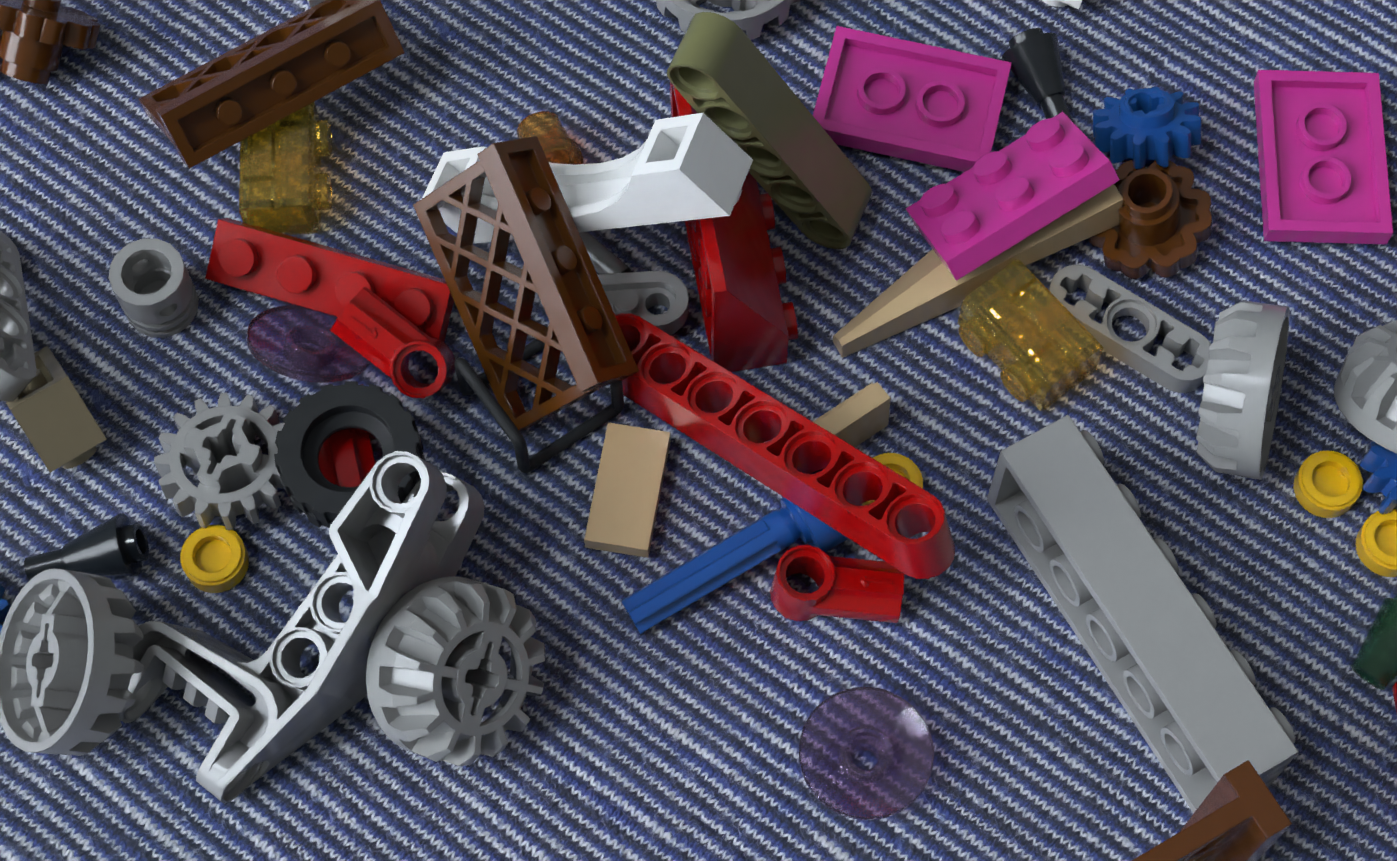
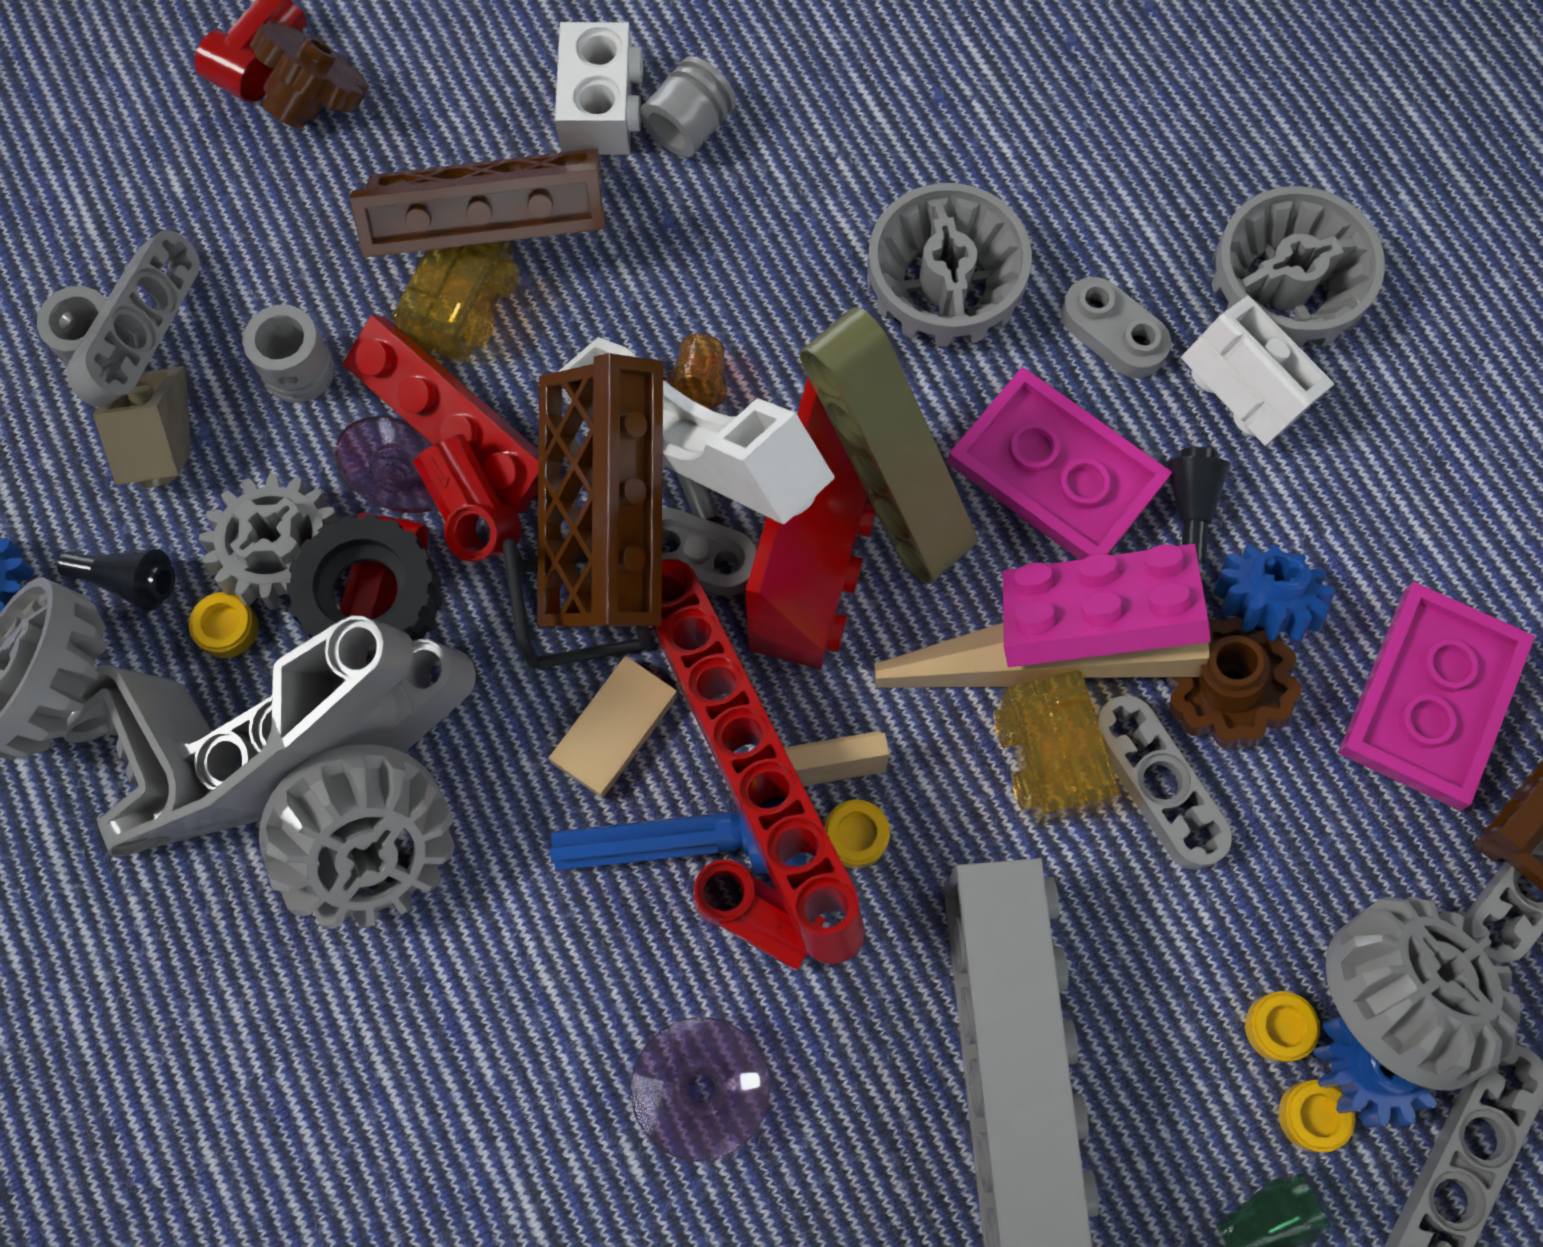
camera: 25 degrees right, 5 degrees up
light grey gear [1196,300,1290,480] -> none

